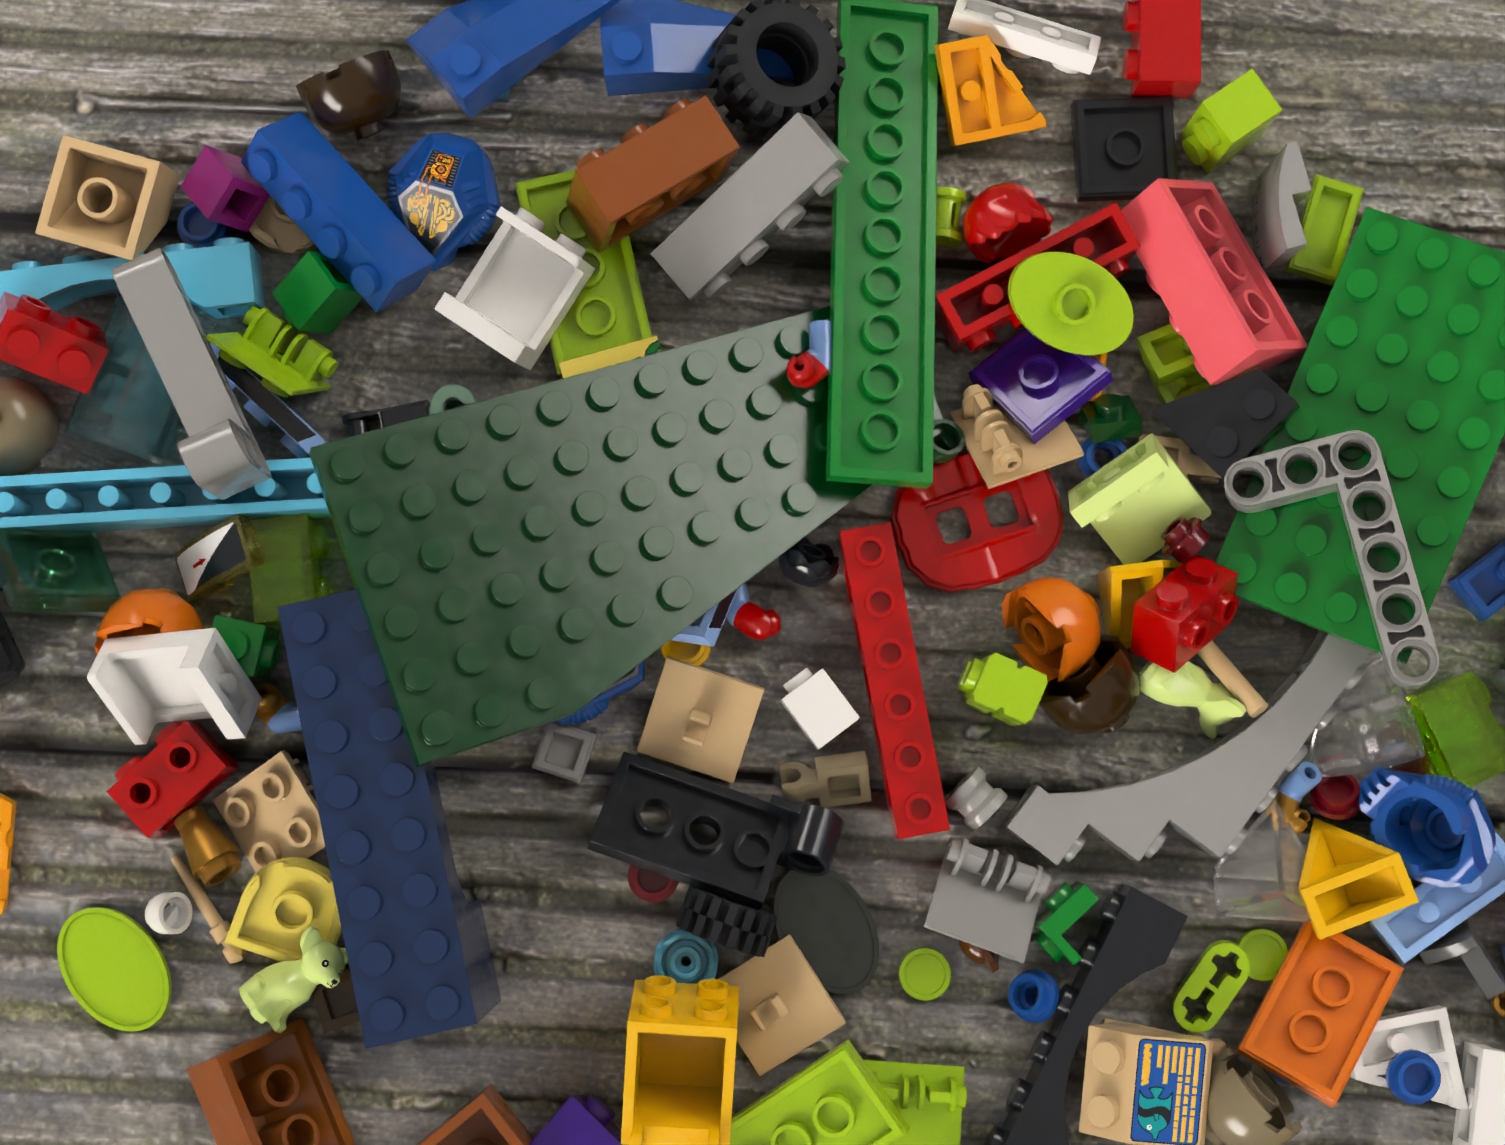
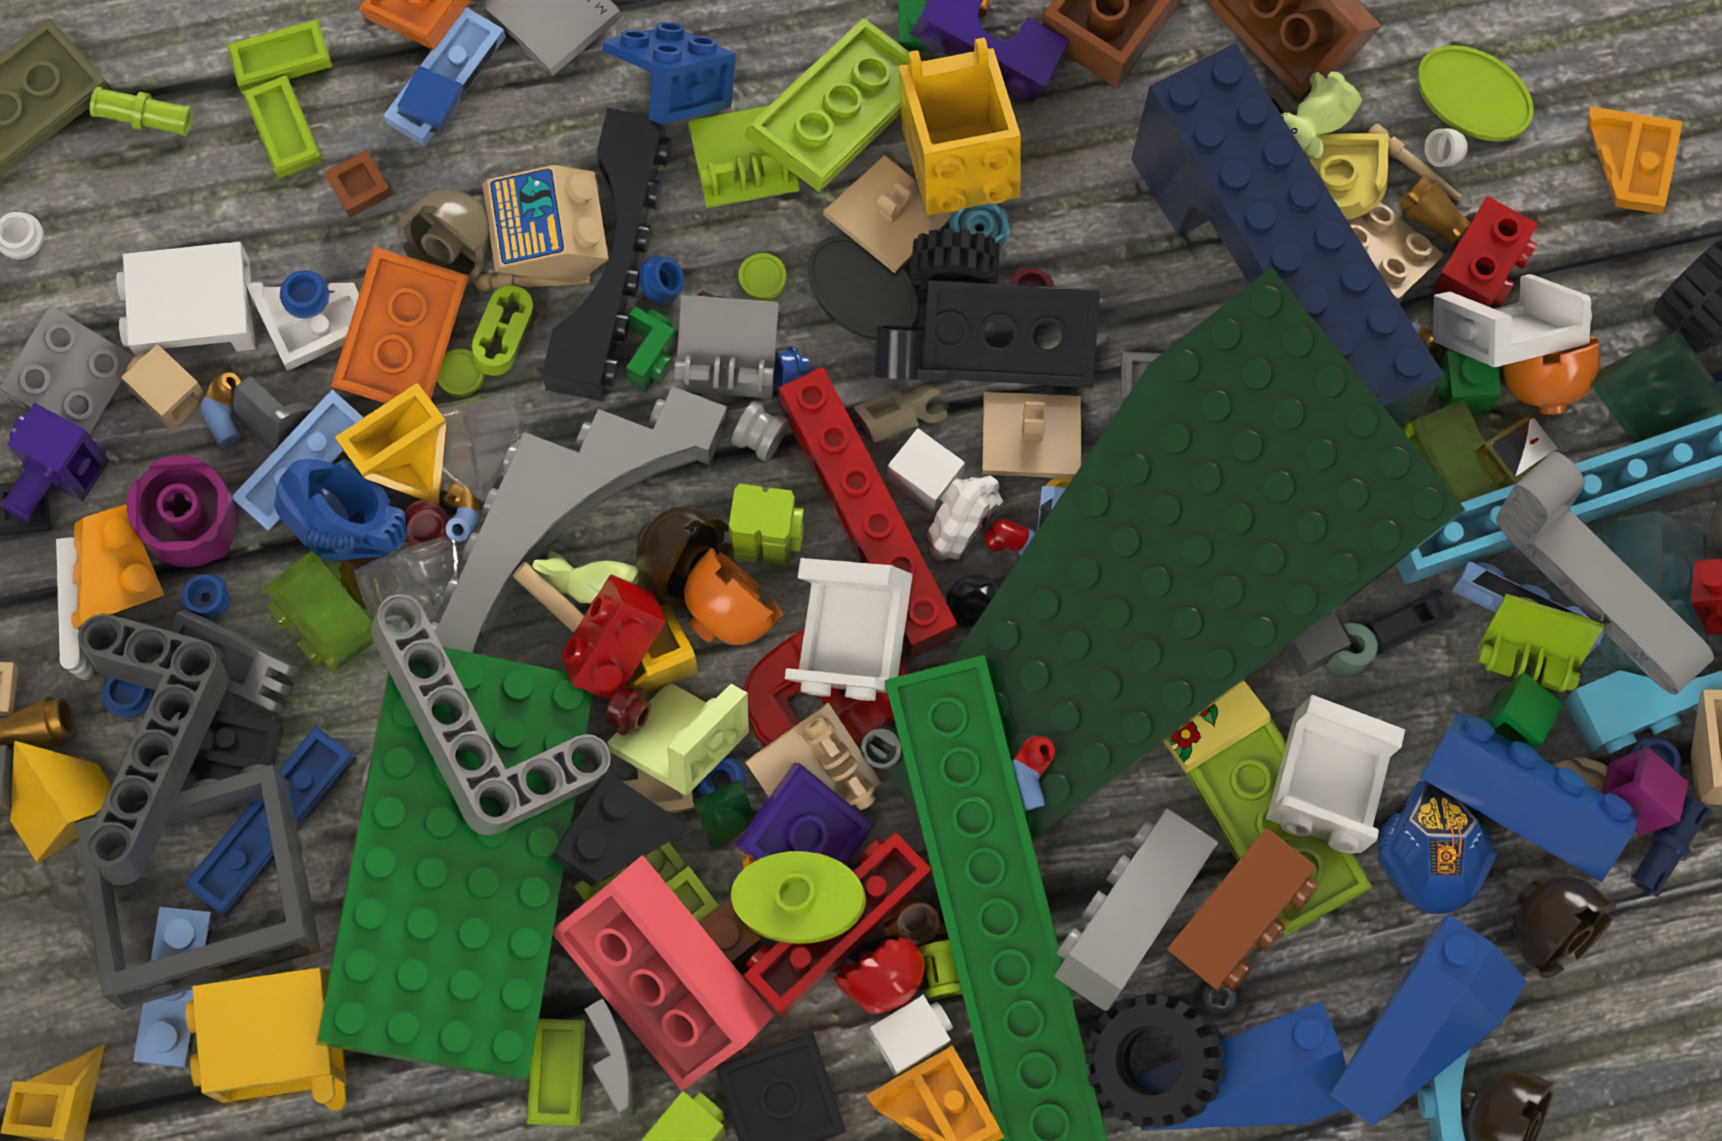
camera: 165 degrees right, 10 degrees down
none -> dark orange plate [699,899,761,964]
none -> blue plate [774,346,811,390]
none -> white panel [784,558,913,701]
none -> white brick [869,995,953,1078]
none -> reddish brown piece [883,898,947,945]
none -> white rock [926,475,1003,561]
none -> dark blue pin [1630,795,1712,897]

